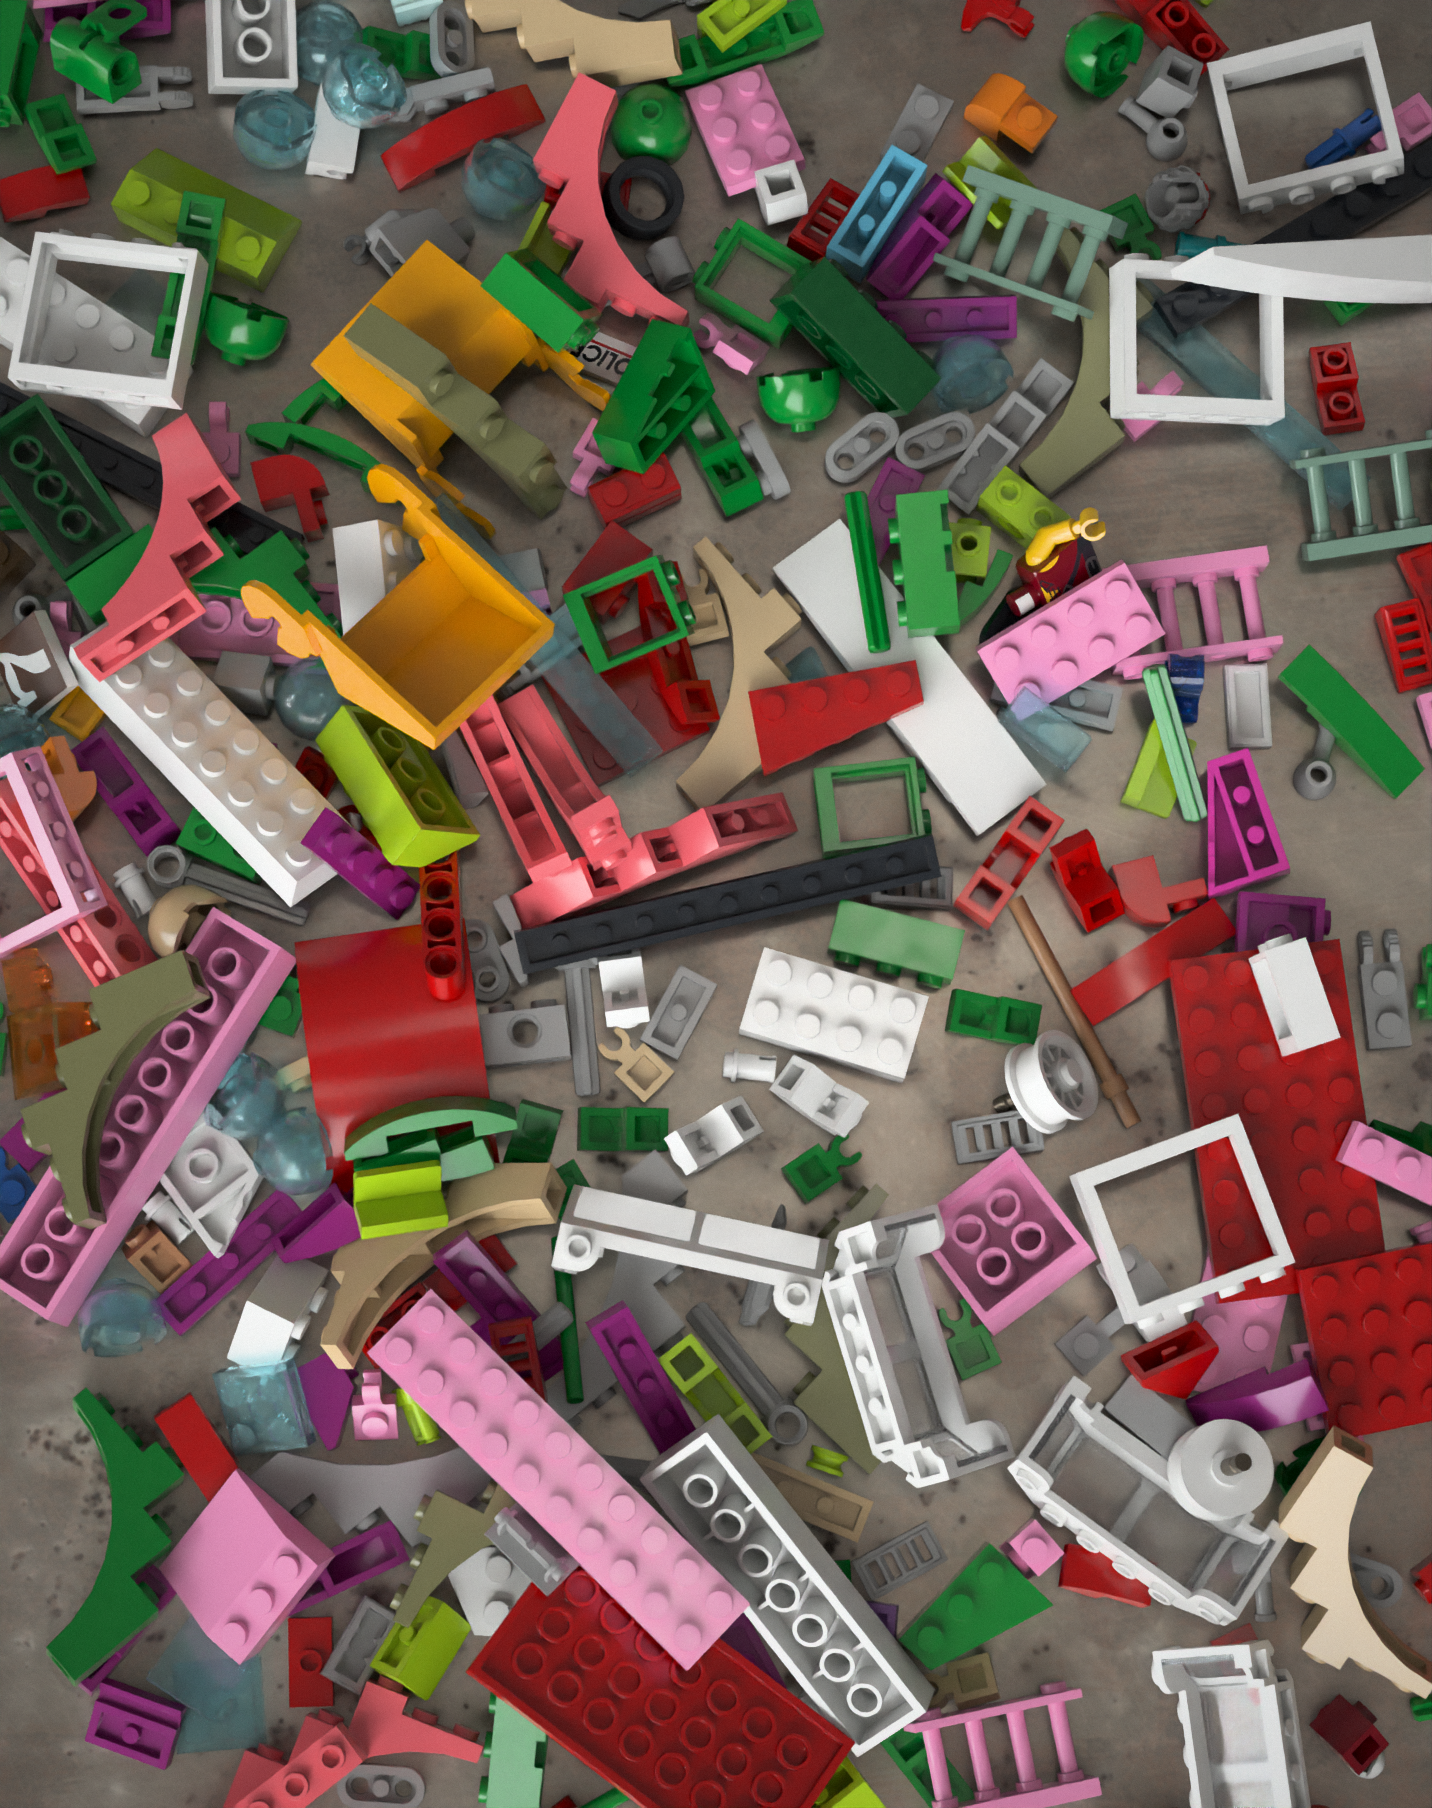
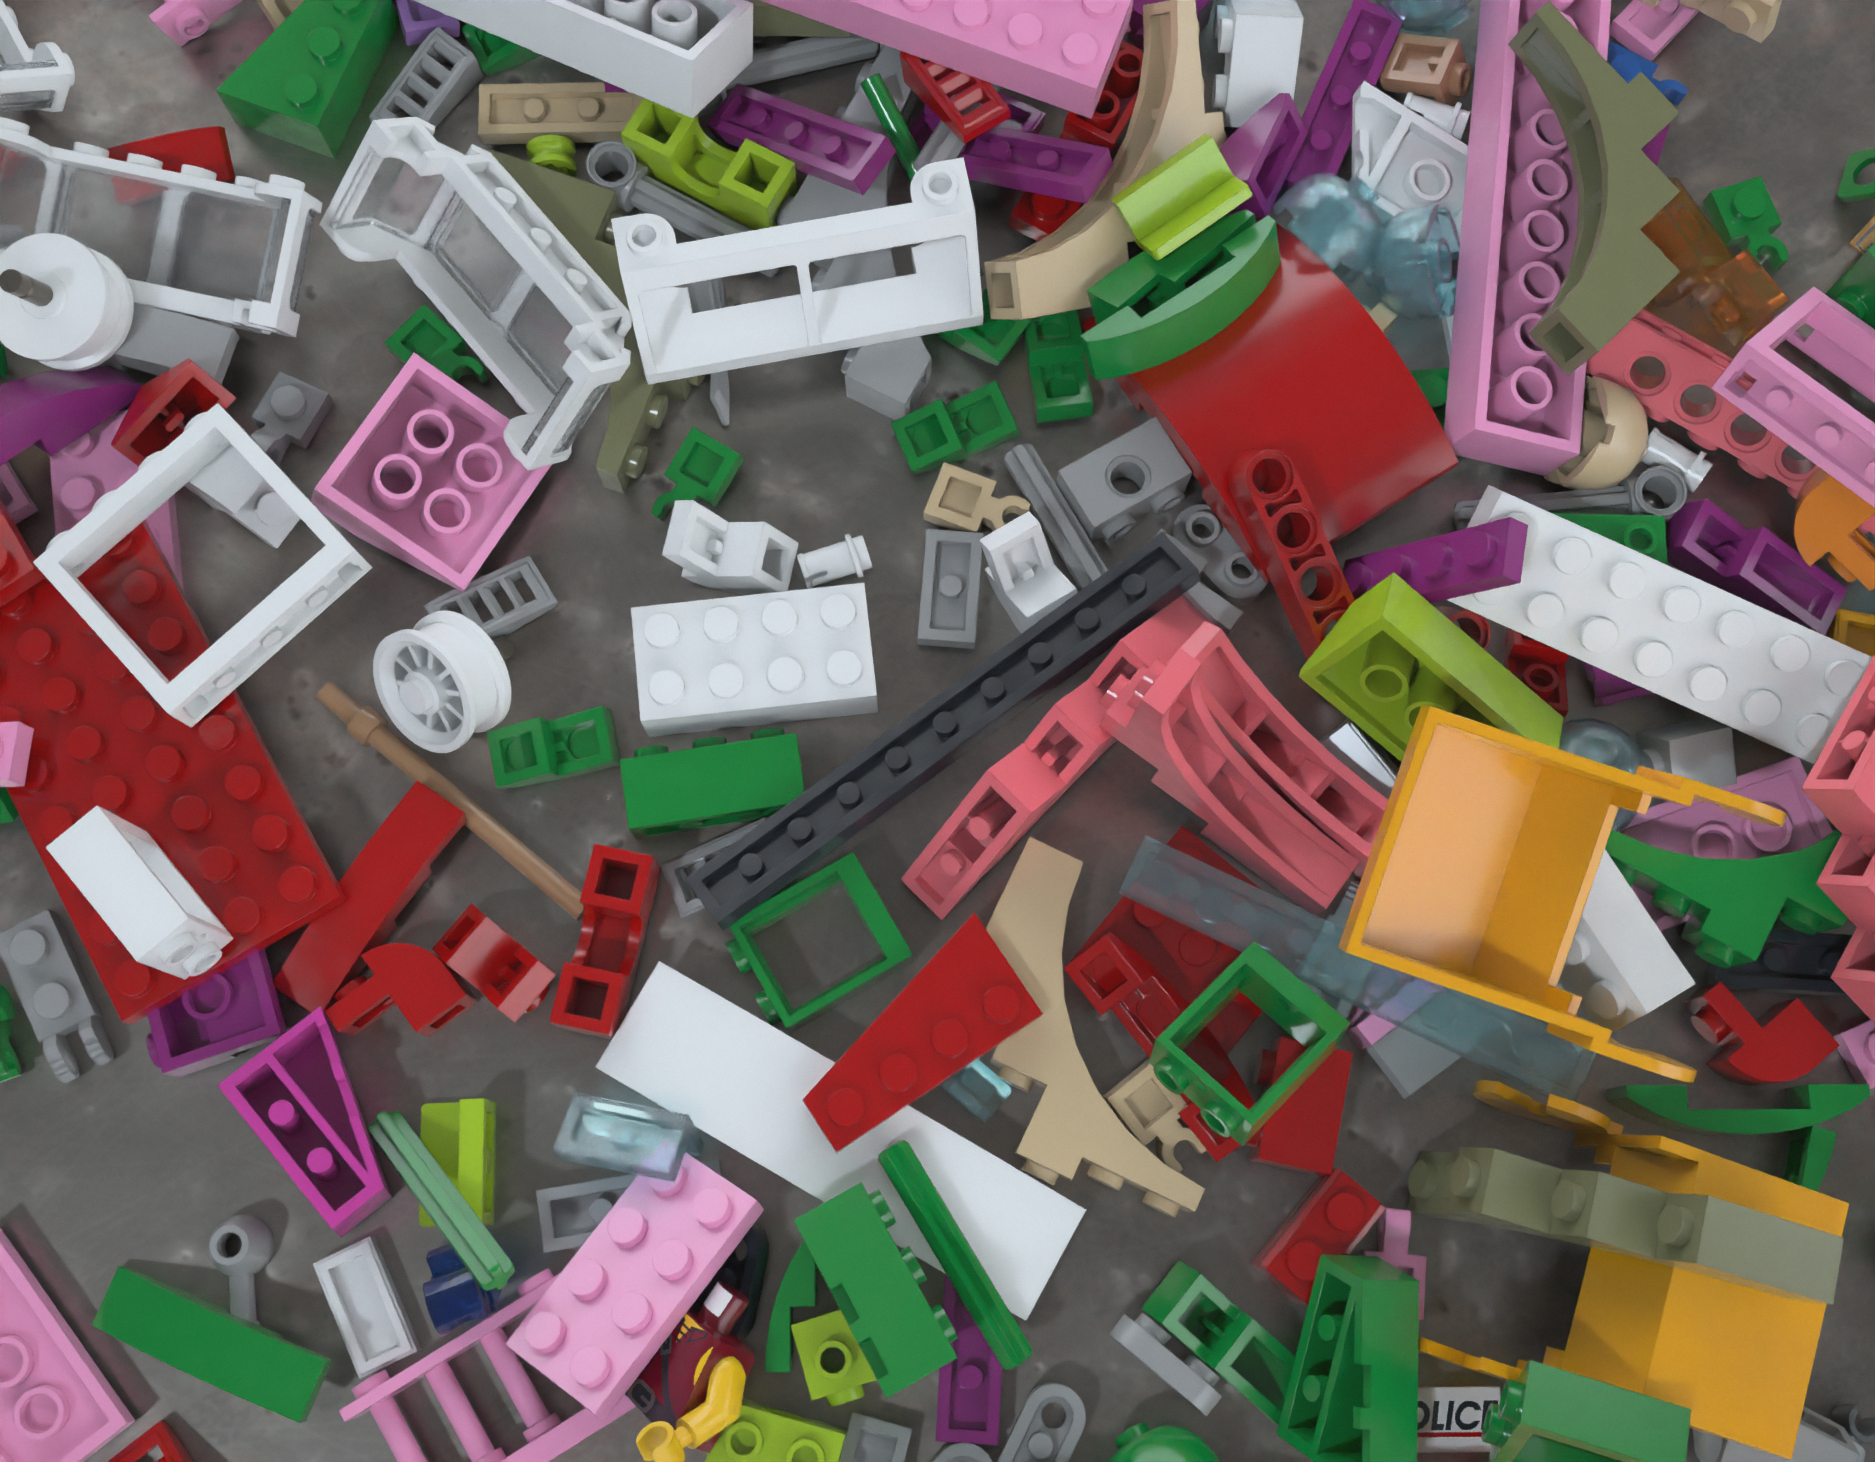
camera: 155 degrees right, 5 degrees down
white brick [664,1095,764,1176] -> none
bright pink brick [999,1518,1064,1580] -> none

